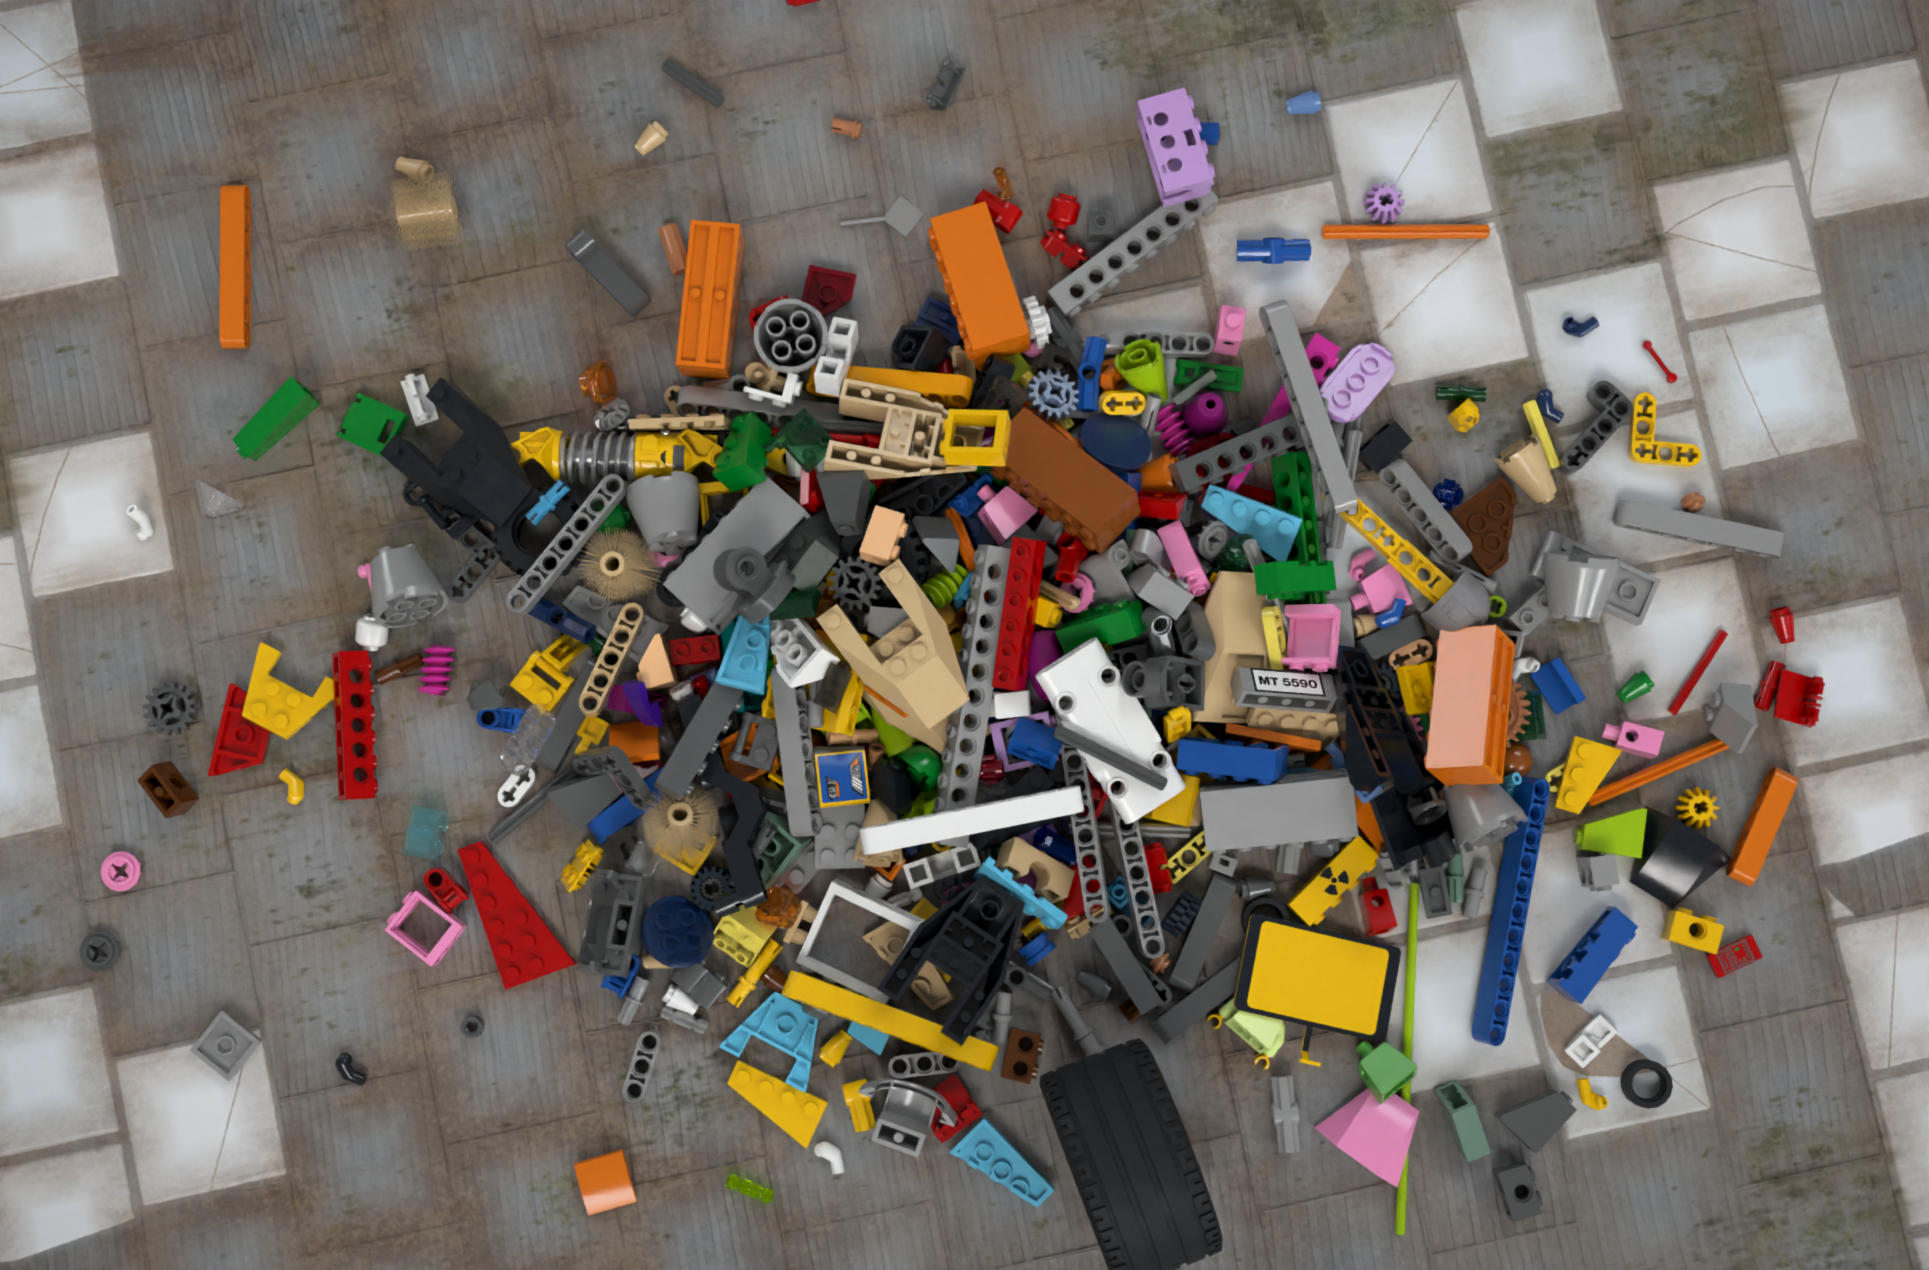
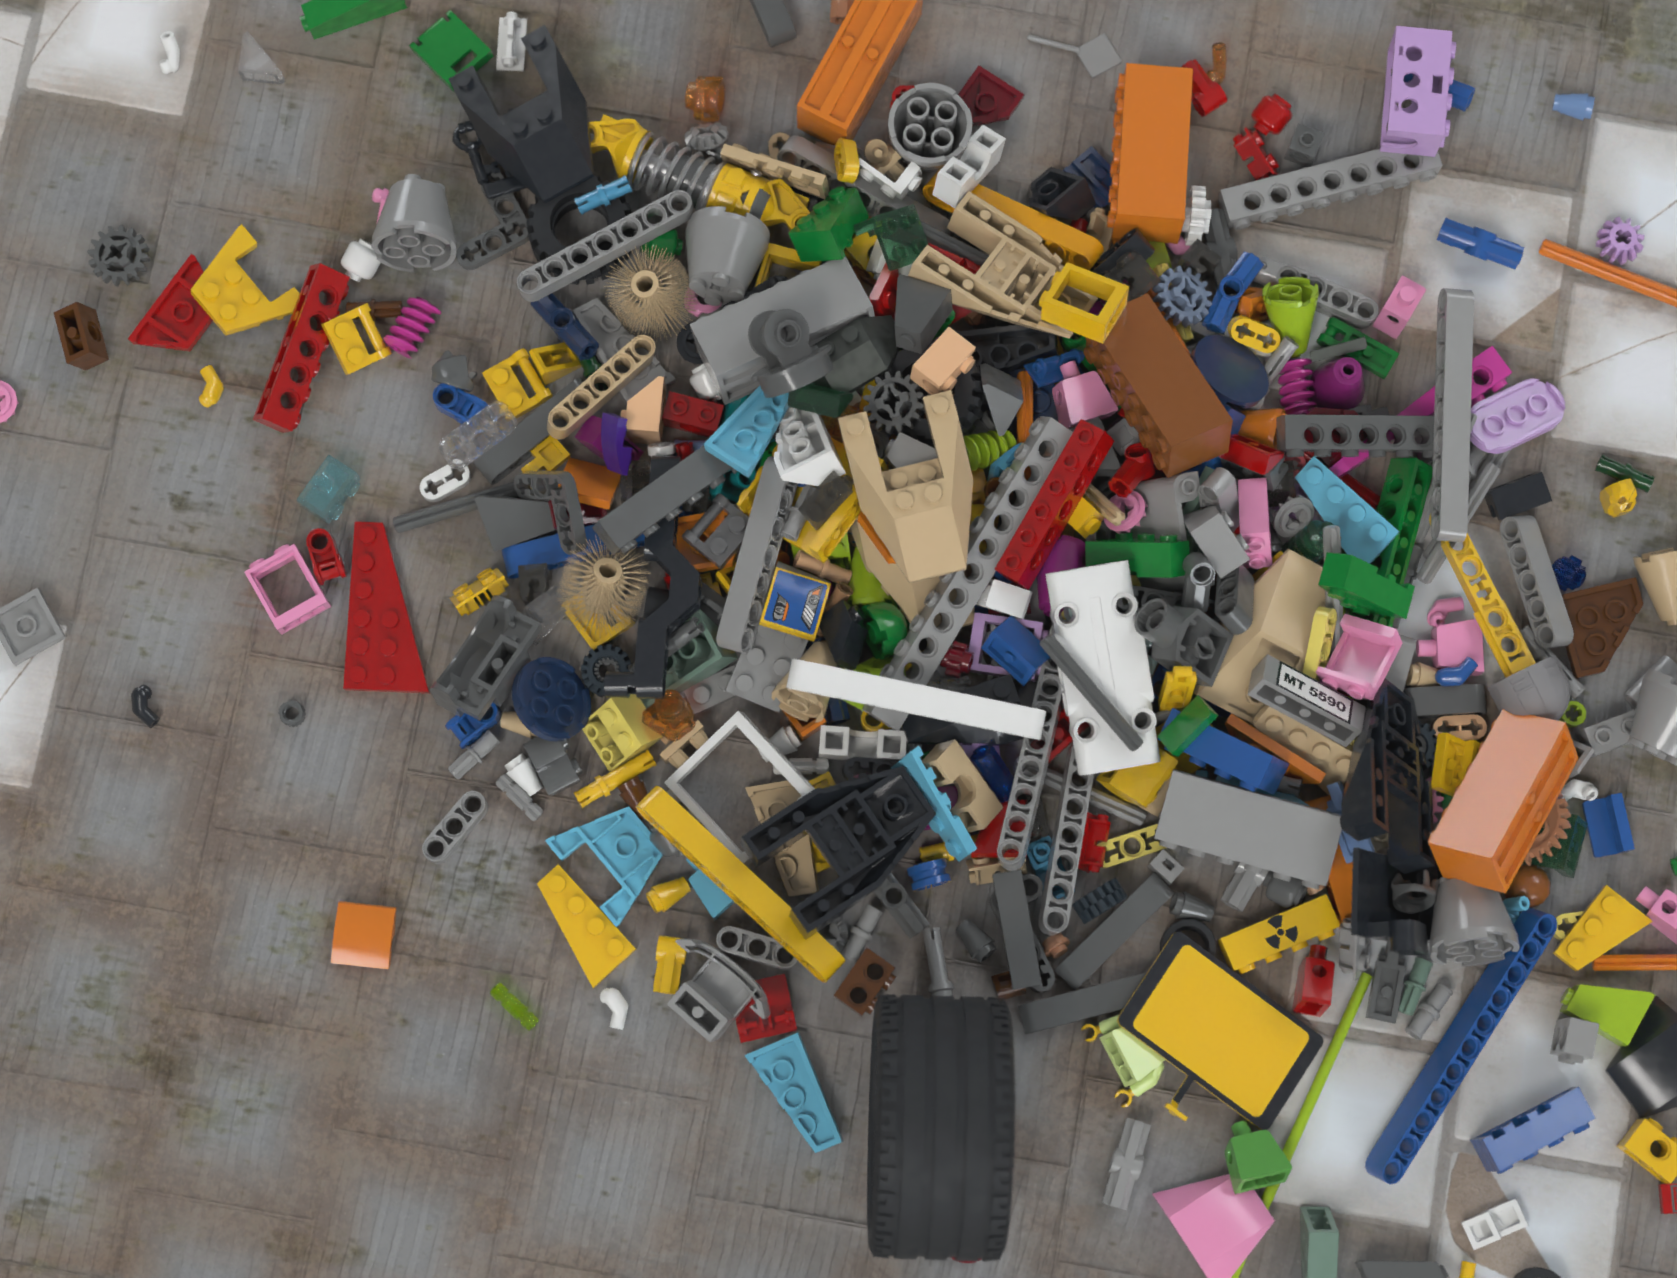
camera: 20 degrees right, 5 degrees down
none -> yellow plate [321,303,392,375]
none -> yellow beam [834,138,860,184]
none -> green slope [1158,695,1219,757]

